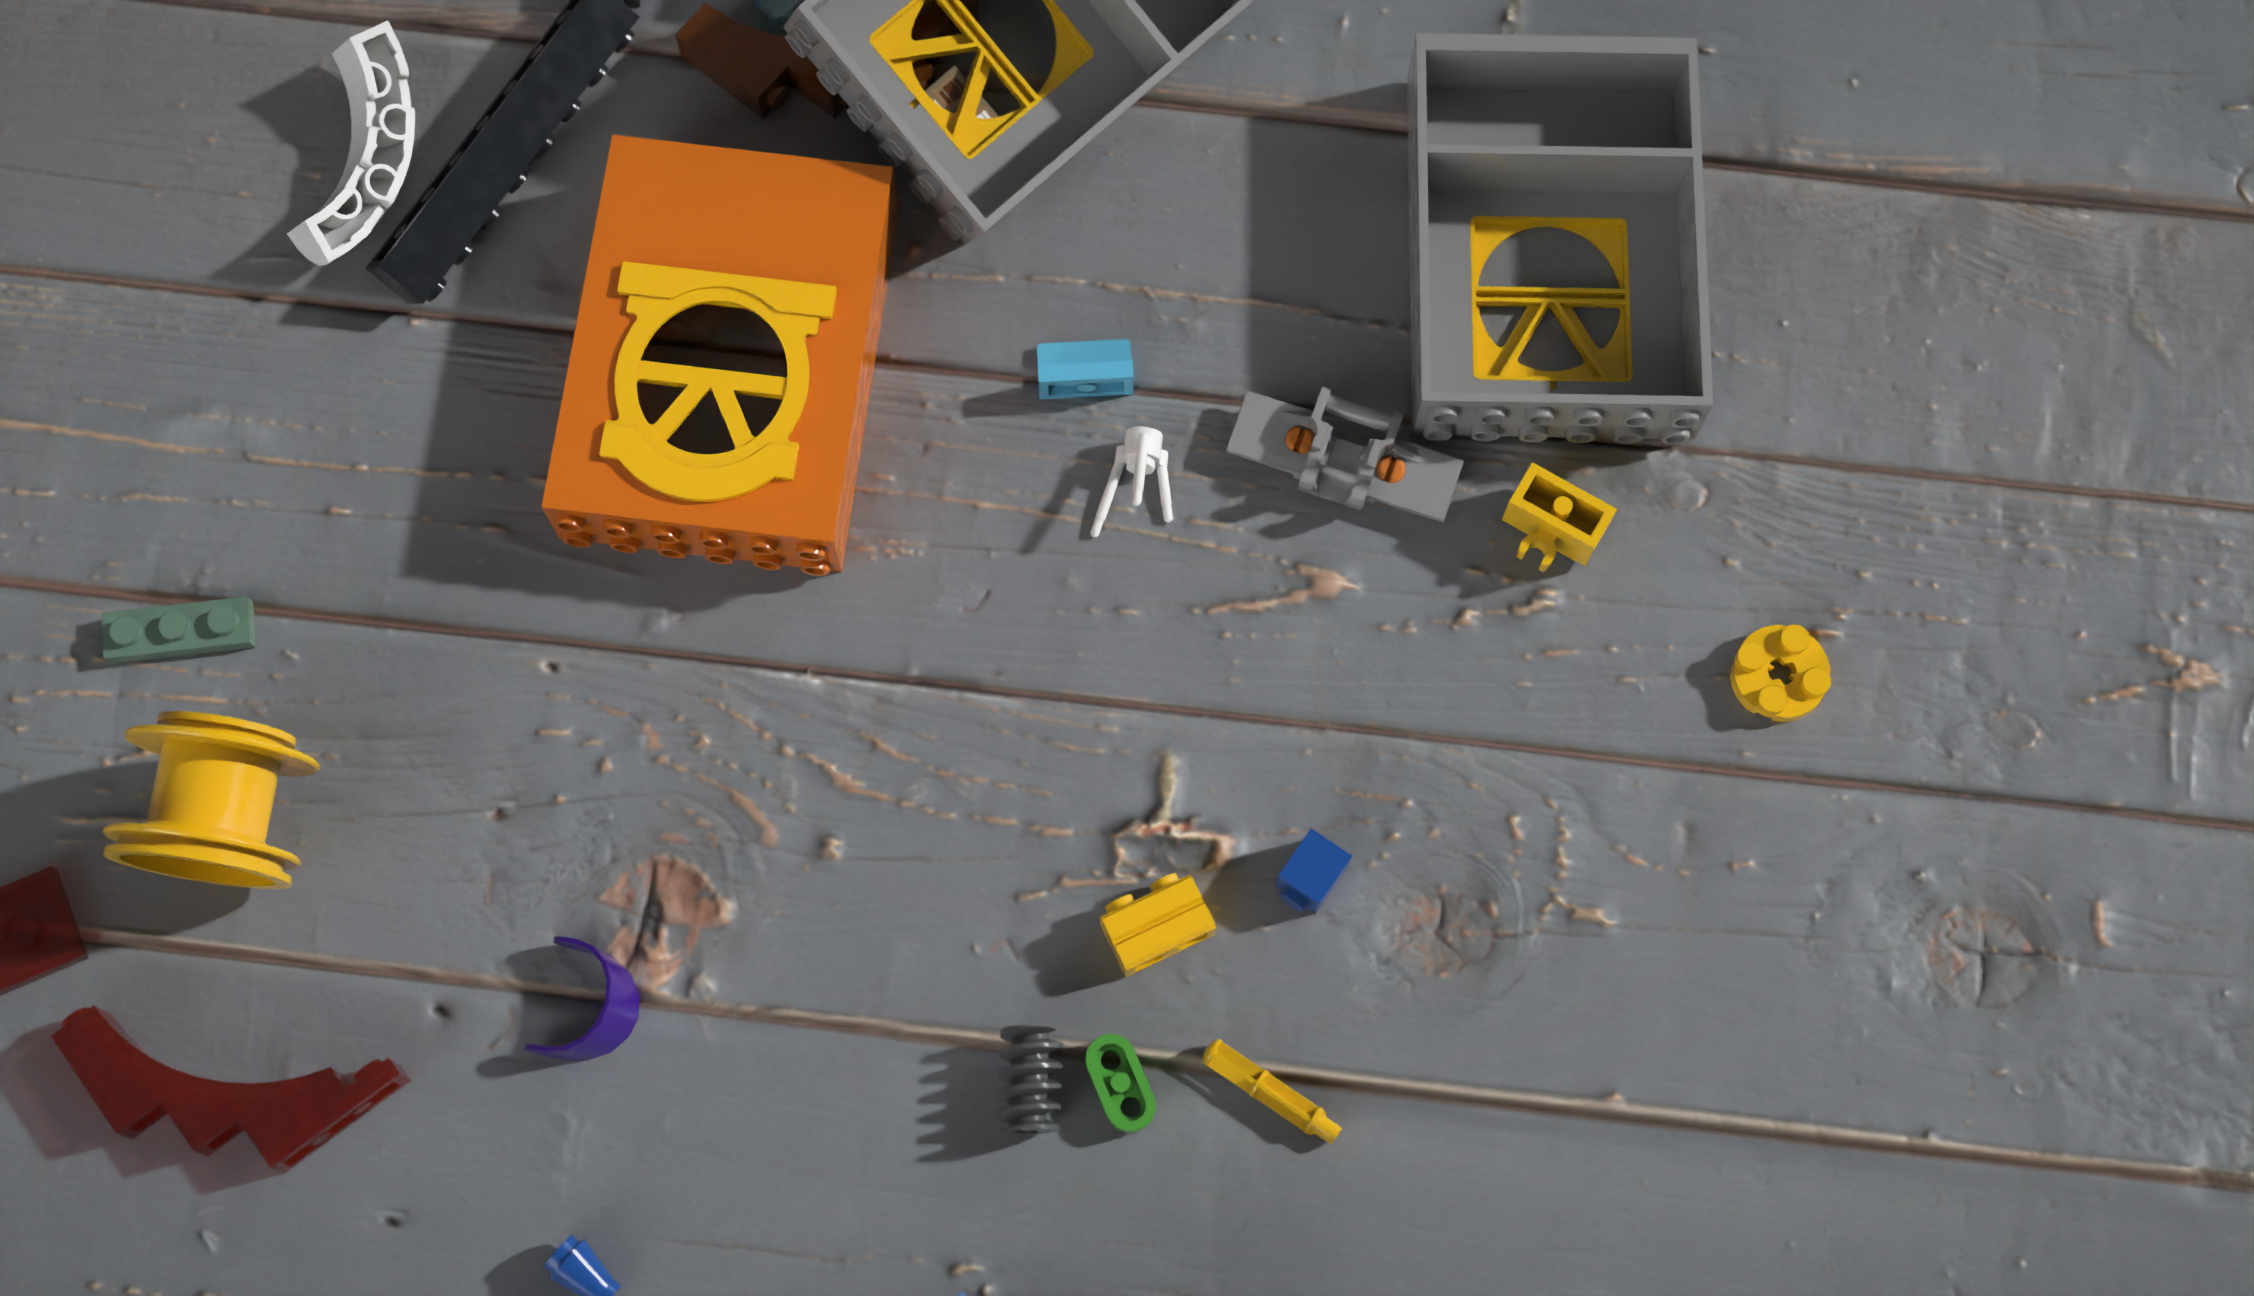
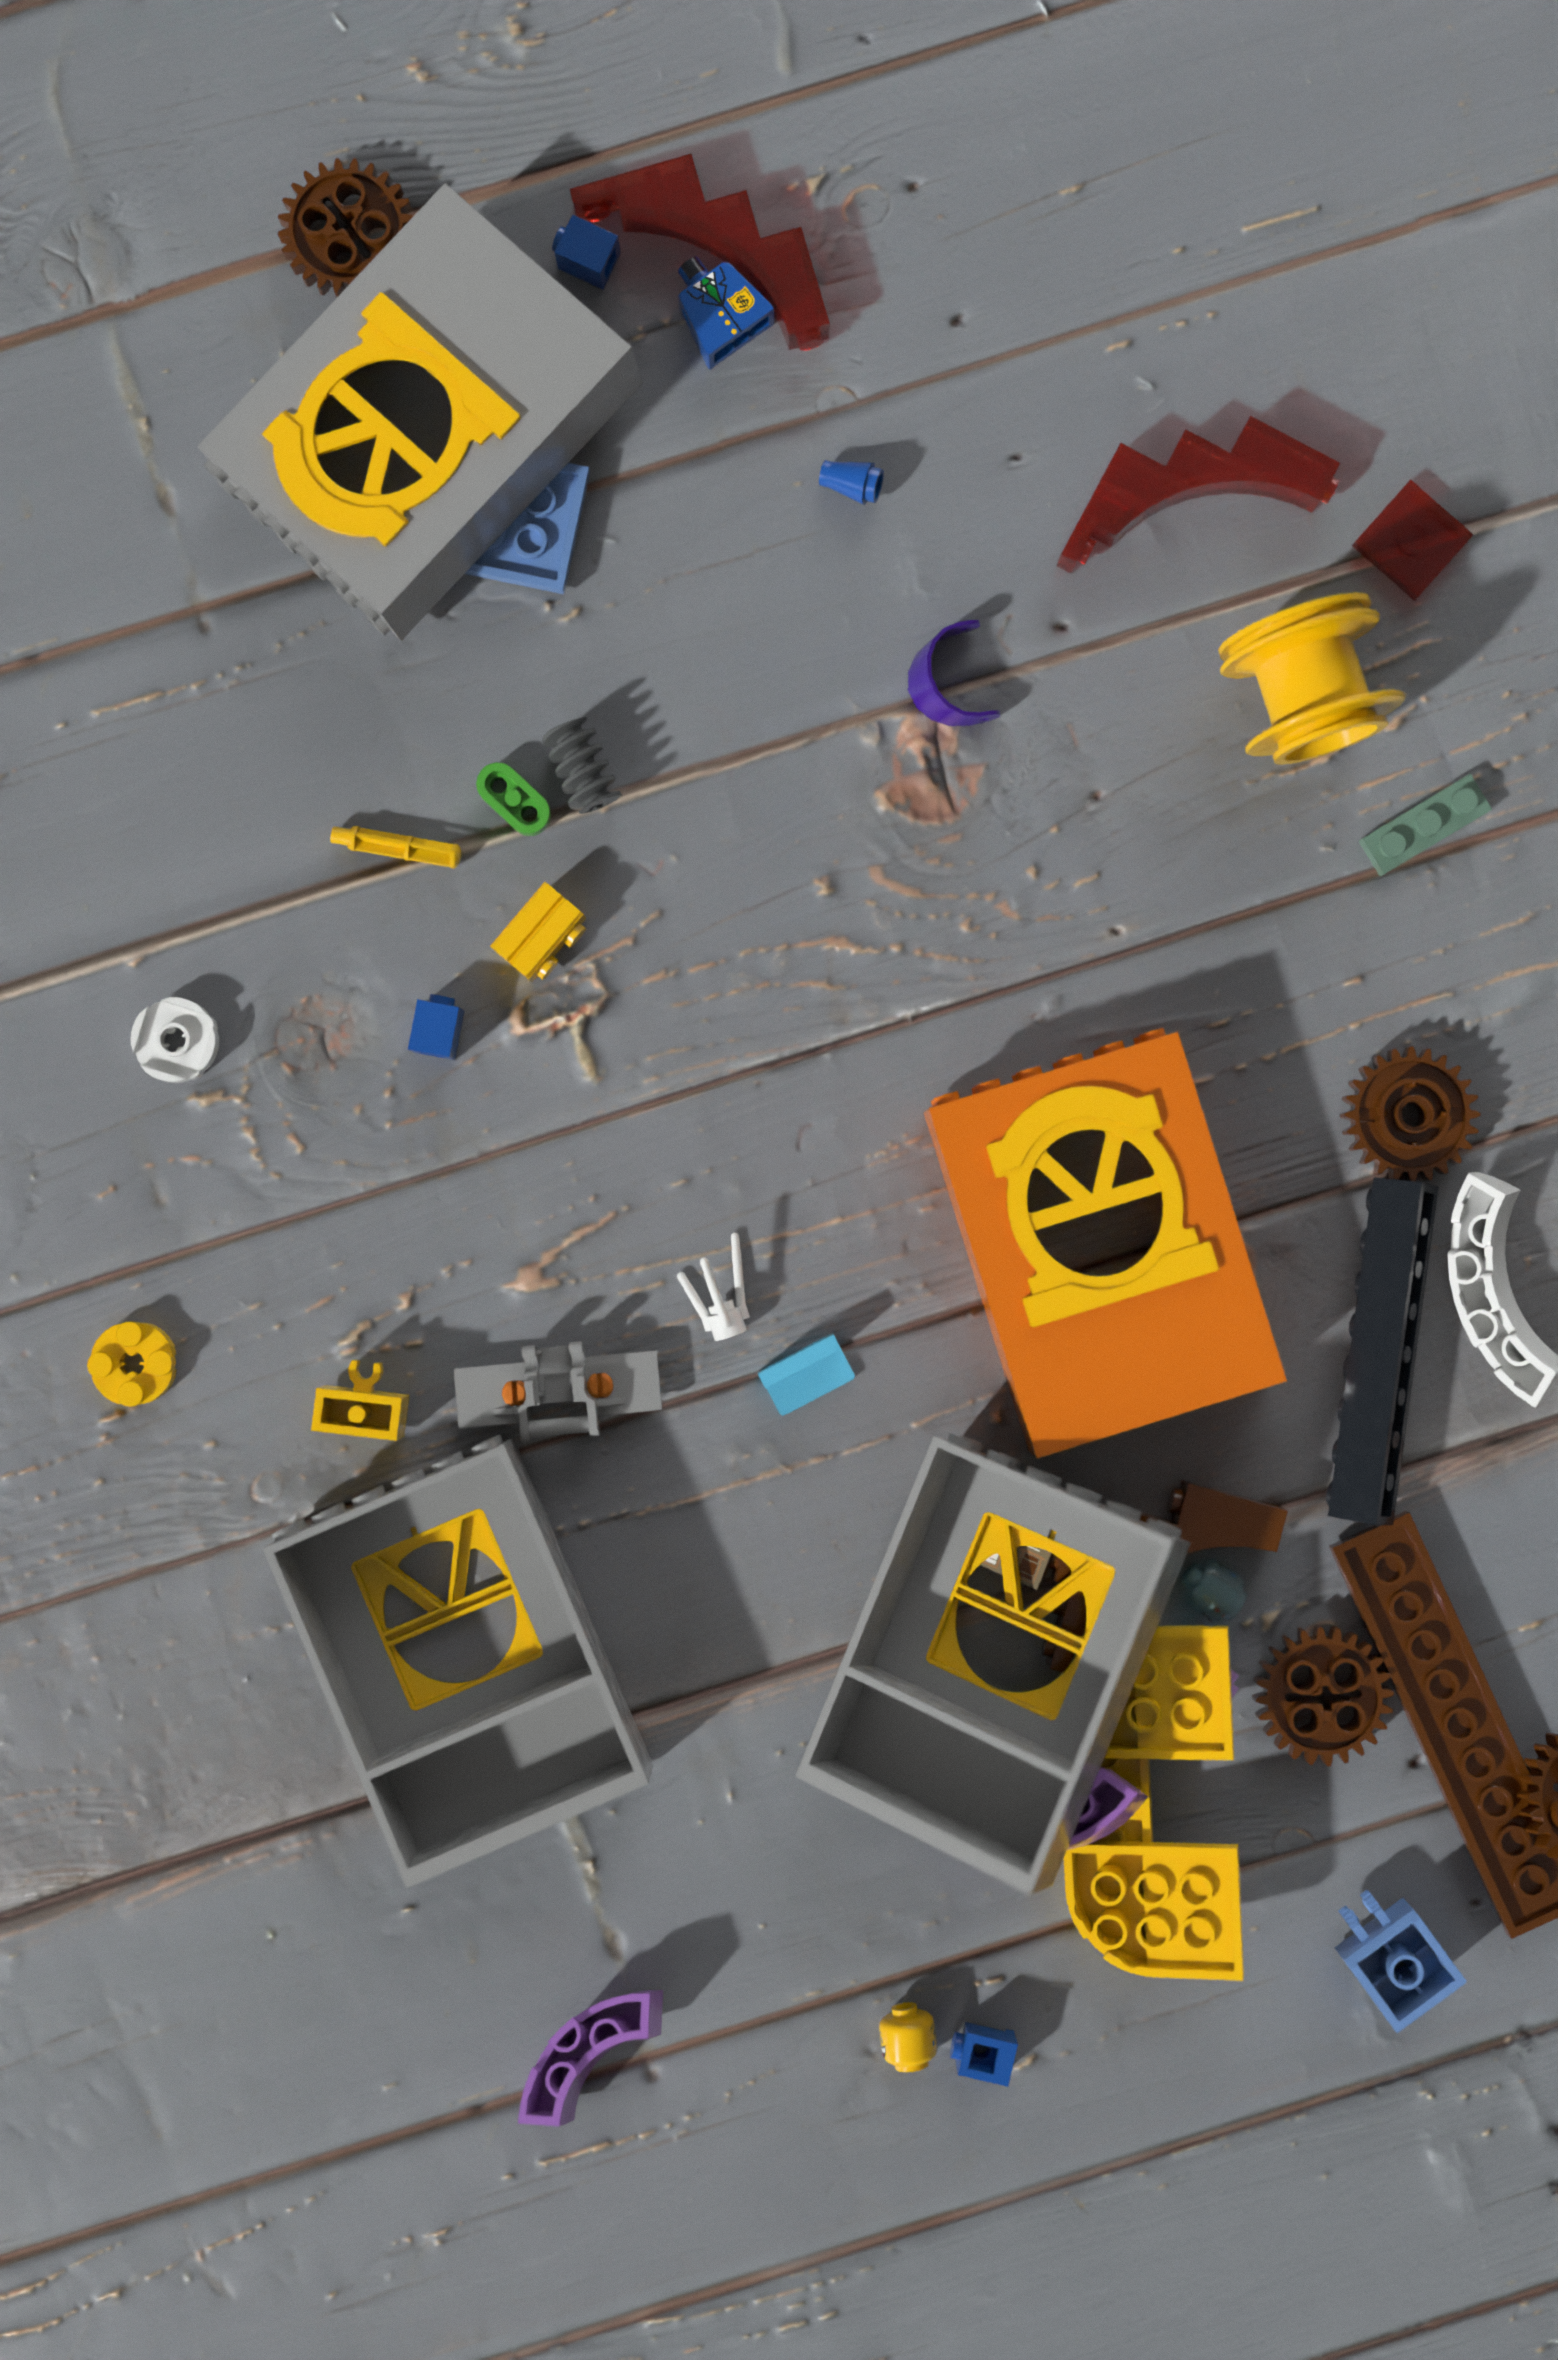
camera: 160 degrees right, 15 degrees up
none -> white plate [131,997,219,1083]
none -> reddish brown gear [1340,1046,1481,1181]

